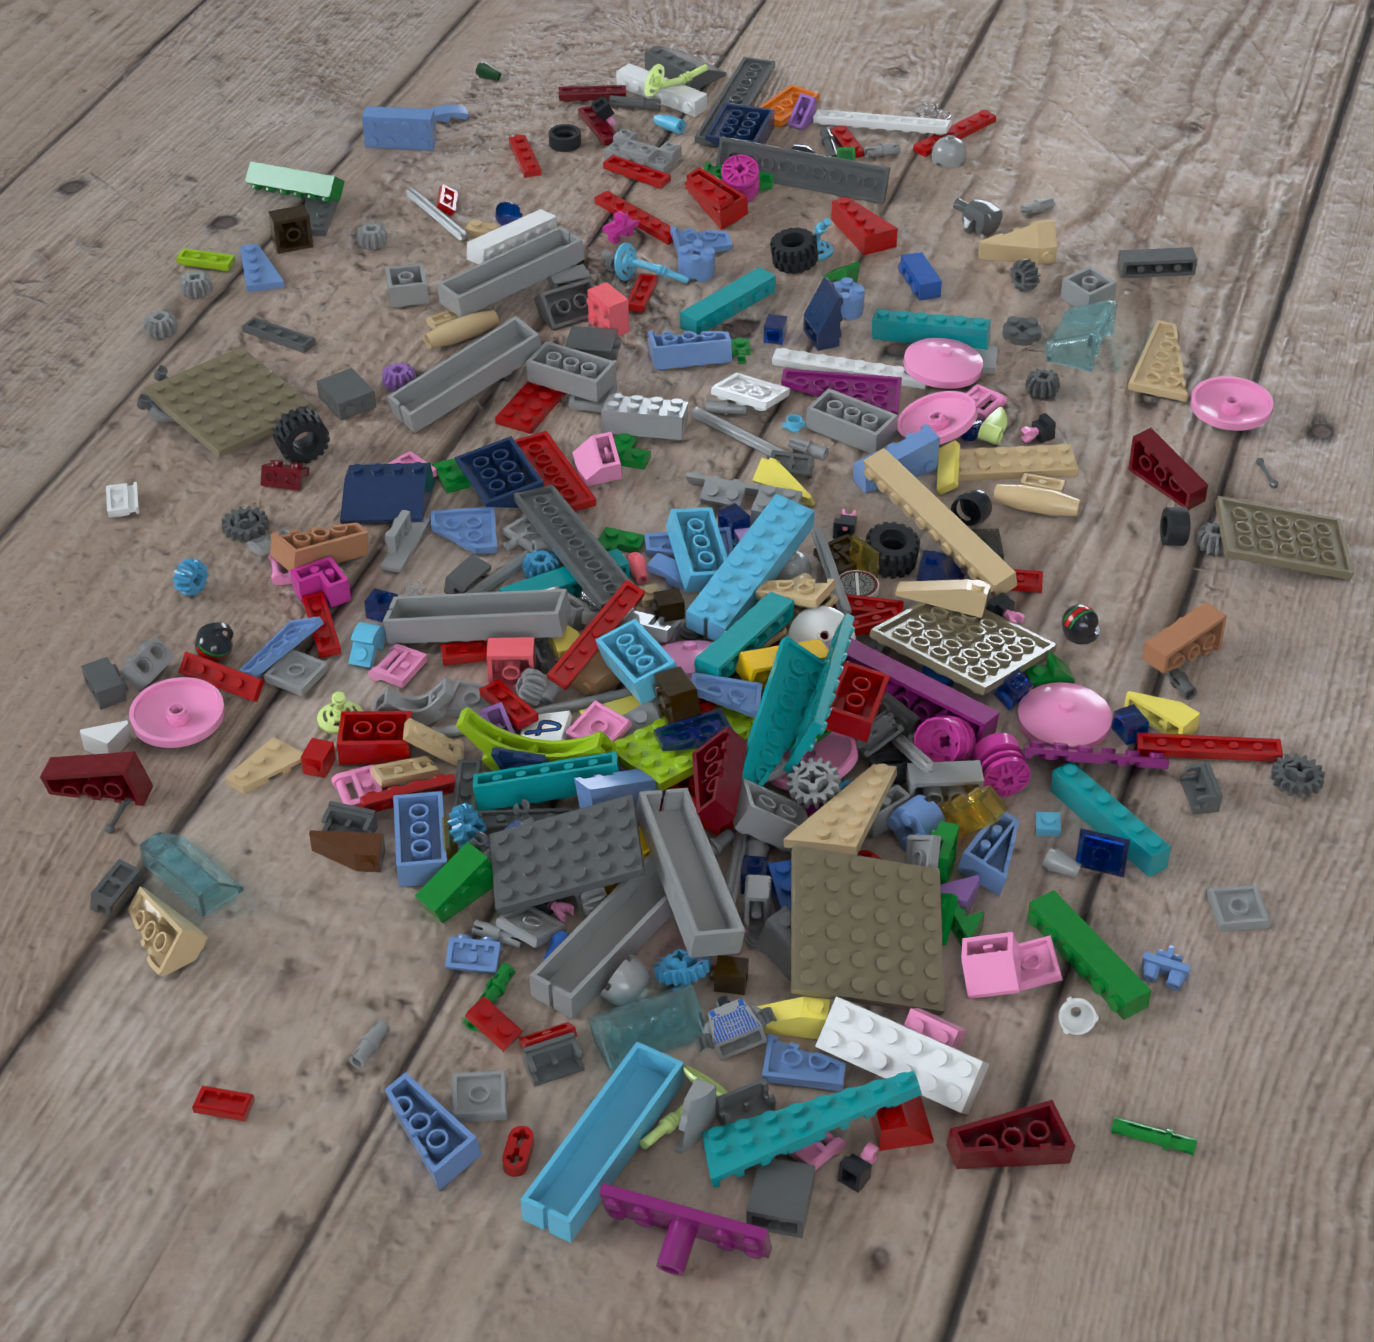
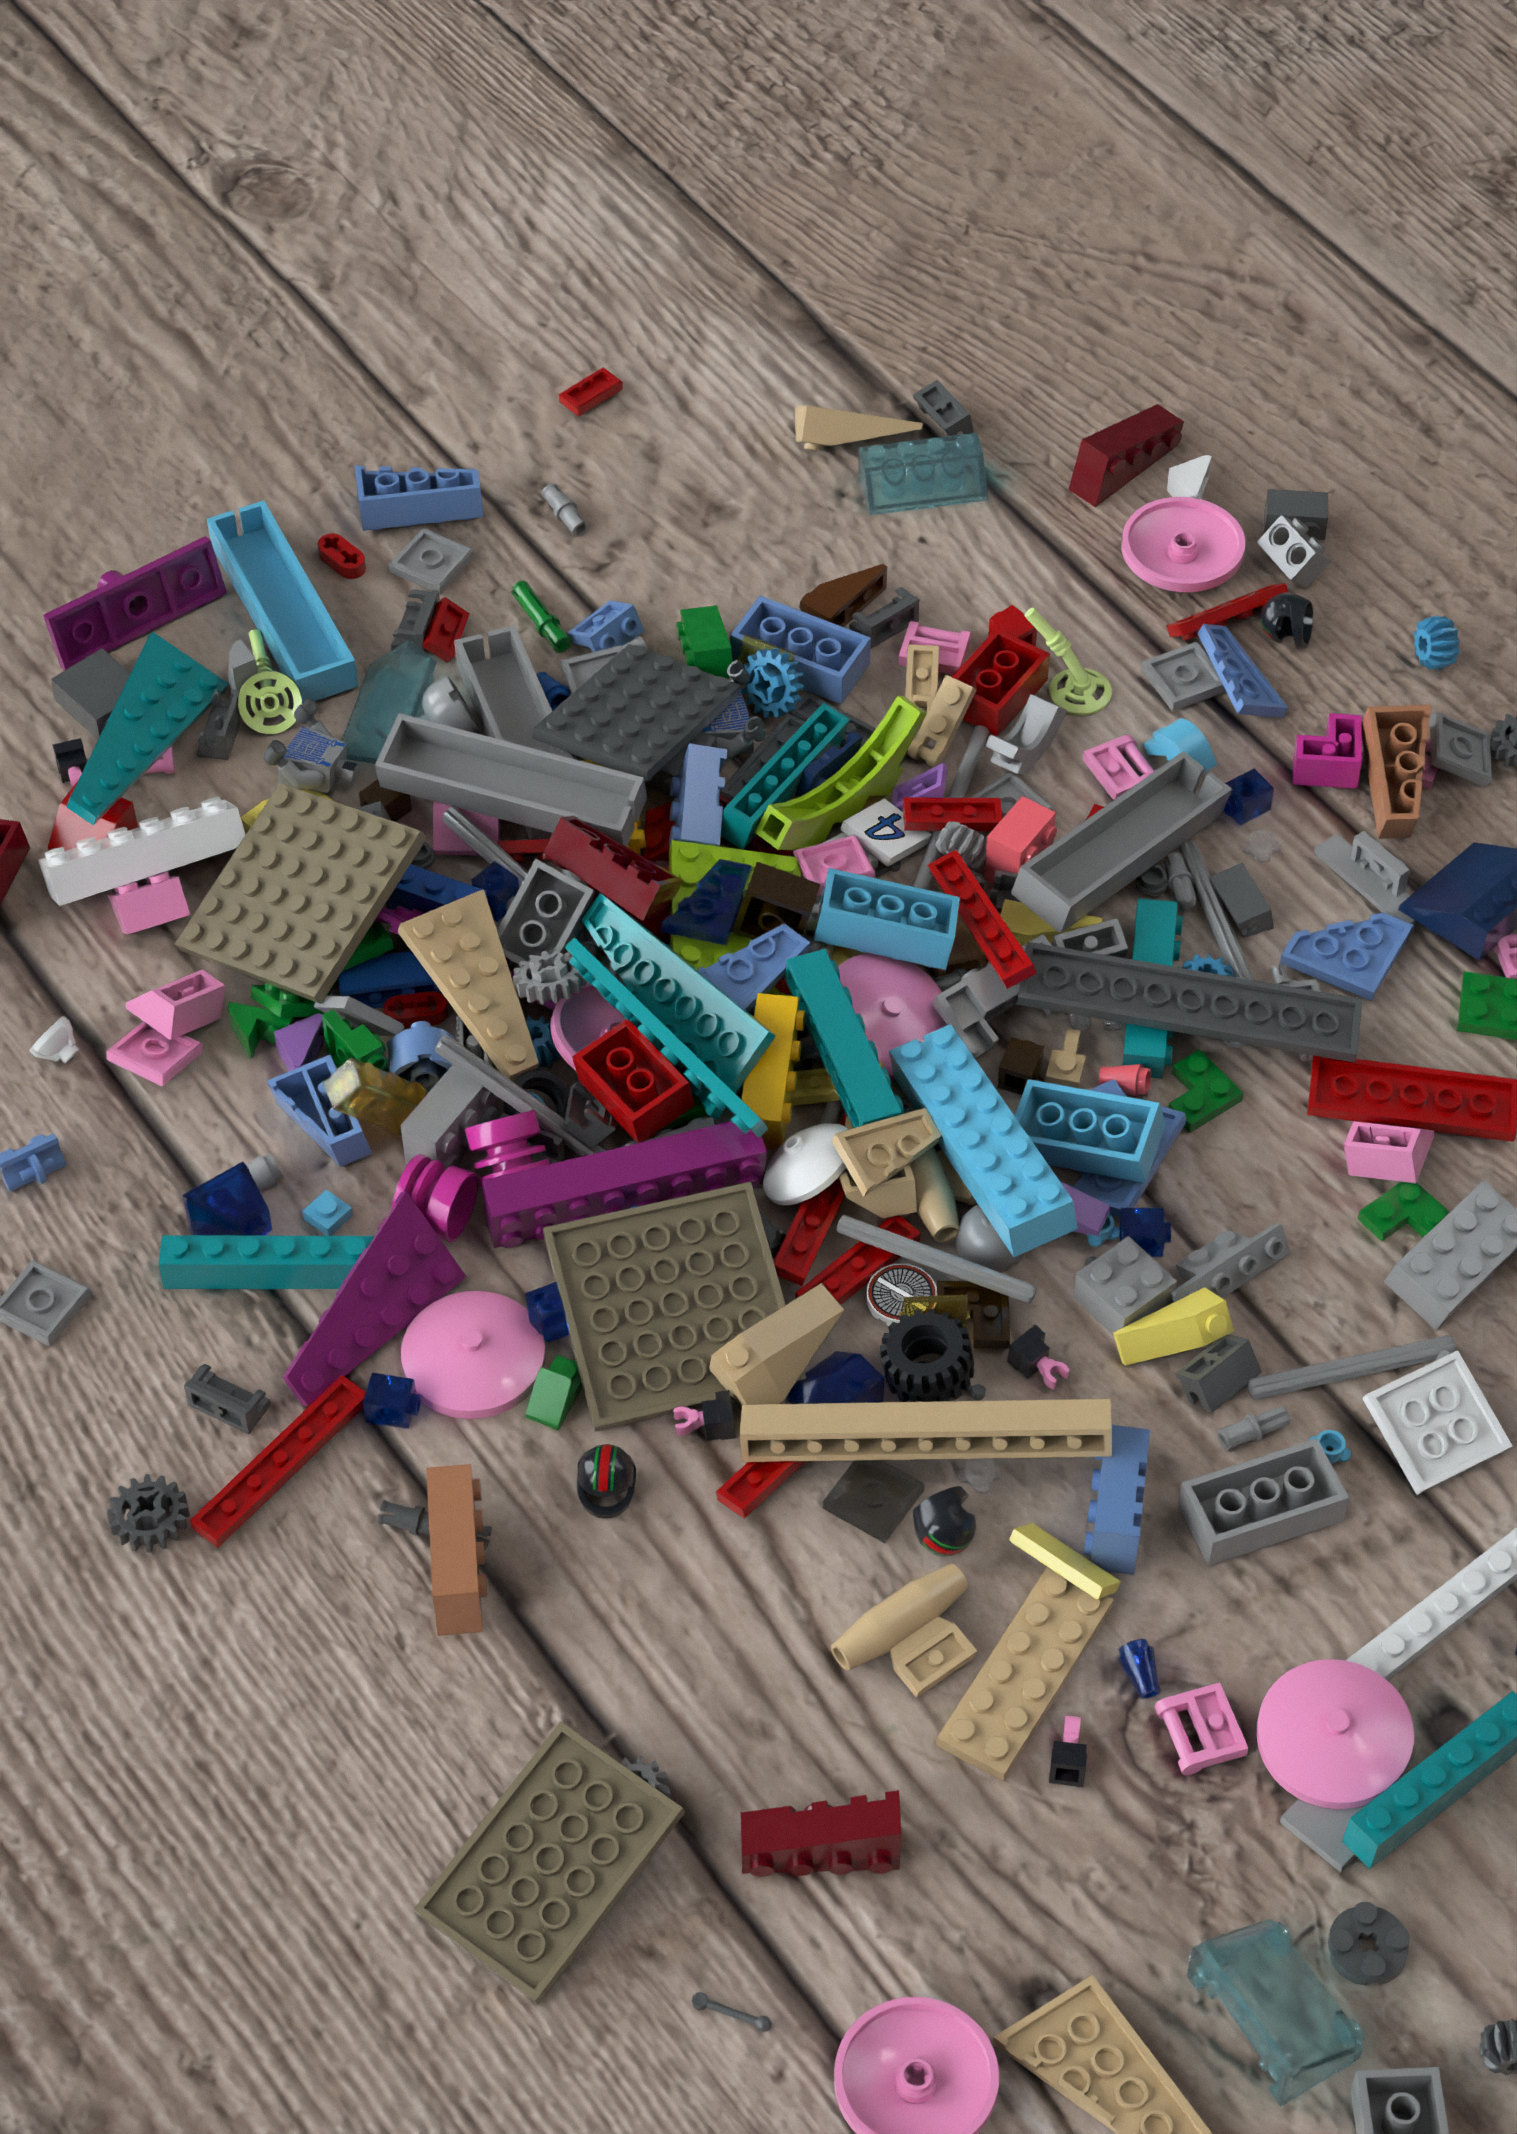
camera: 125 degrees right, 10 degrees up
dark grey hinge [105,798,131,833] -> none
tan wing [225,737,303,794] -> none
red plate [301,592,342,659] -> none
red plate [359,774,456,812] -> none
dark blue slope [454,436,544,508] -> none
red plate [465,996,523,1052] -> none
light grey brick [744,875,771,930] -> none
medium blue wing [762,1033,846,1091] -> none
magenta wing [781,368,902,415] -> none
bright pink dish [897,391,978,445] -> none
yellowish green piece [978,406,1007,445] -> none
dark grey gear [1026,368,1060,399] -> none
green brick [1027,890,1151,1020] -> none
light yellow slope [1124,691,1200,735] -> none
black tyre [1160,507,1191,546] -> none

